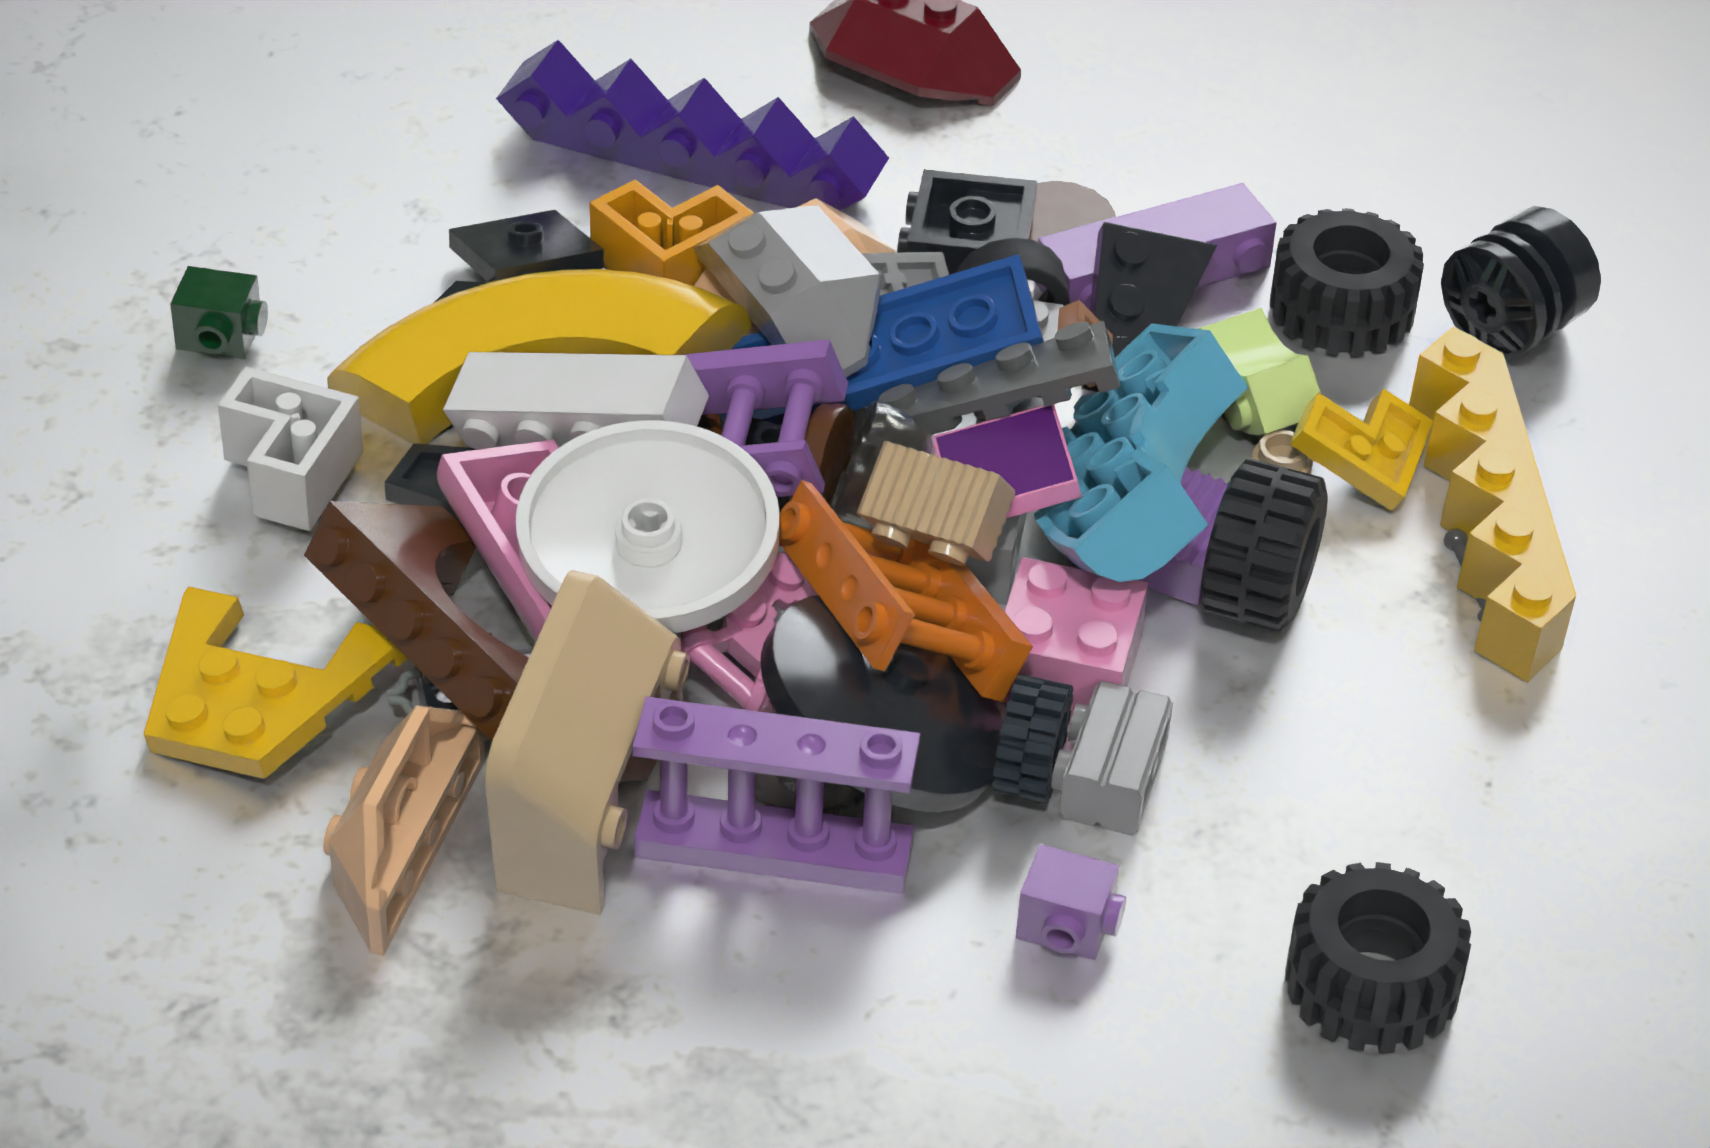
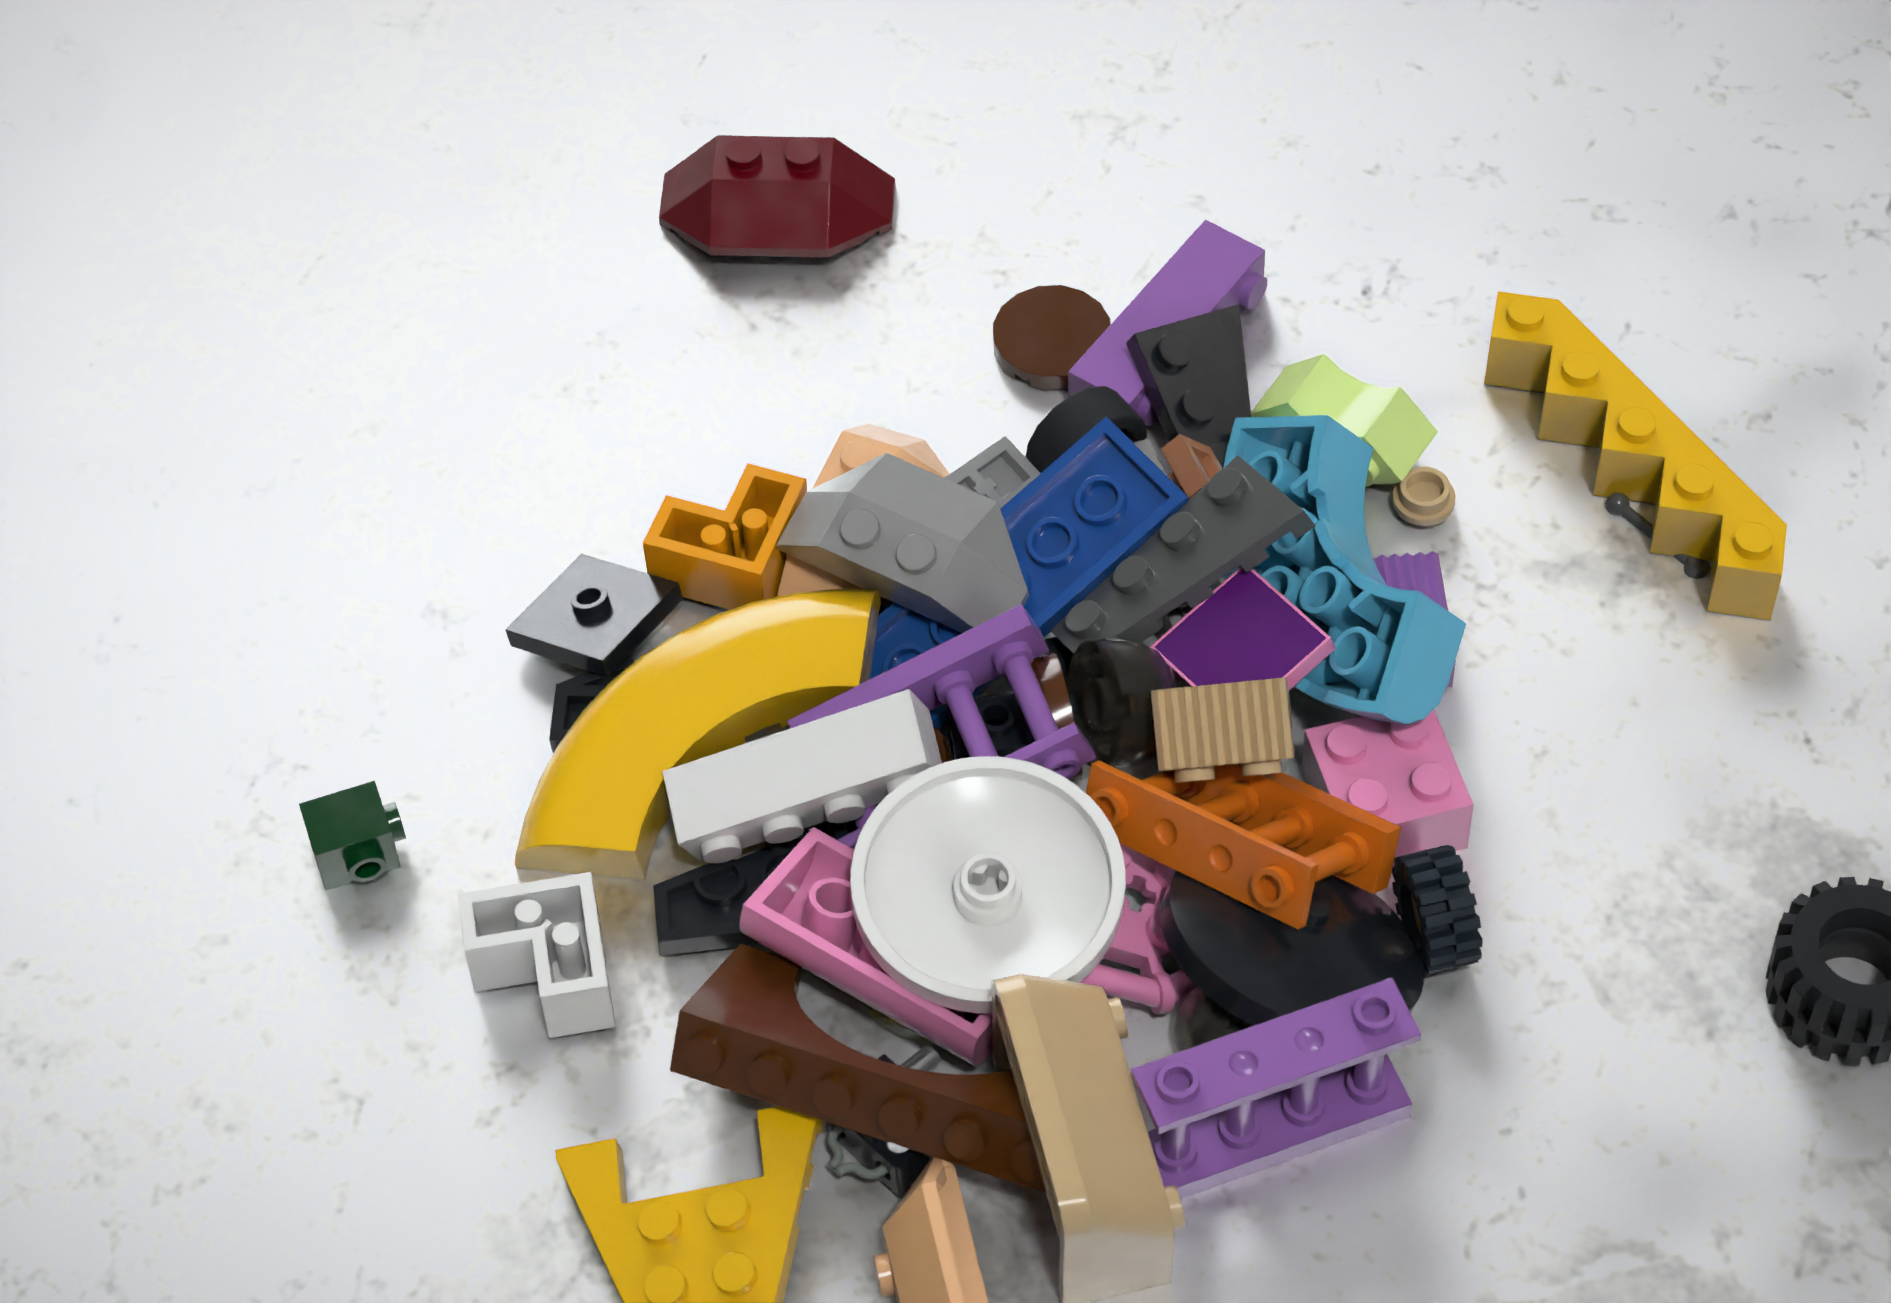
camera: 25 degrees left, 10 degrees up
dark purple brick [495,39,890,211] -> none
black plate [897,169,1037,275] -> none
medium lavender brick [1016,844,1127,960] -> none
light grey brick [1051,681,1173,836] -> none
black tyre [1201,458,1328,632] -> none
black tyre [1270,208,1425,356] -> none
yellow plate [1290,388,1433,511] -> none
black wheel [1440,205,1602,360] -> none

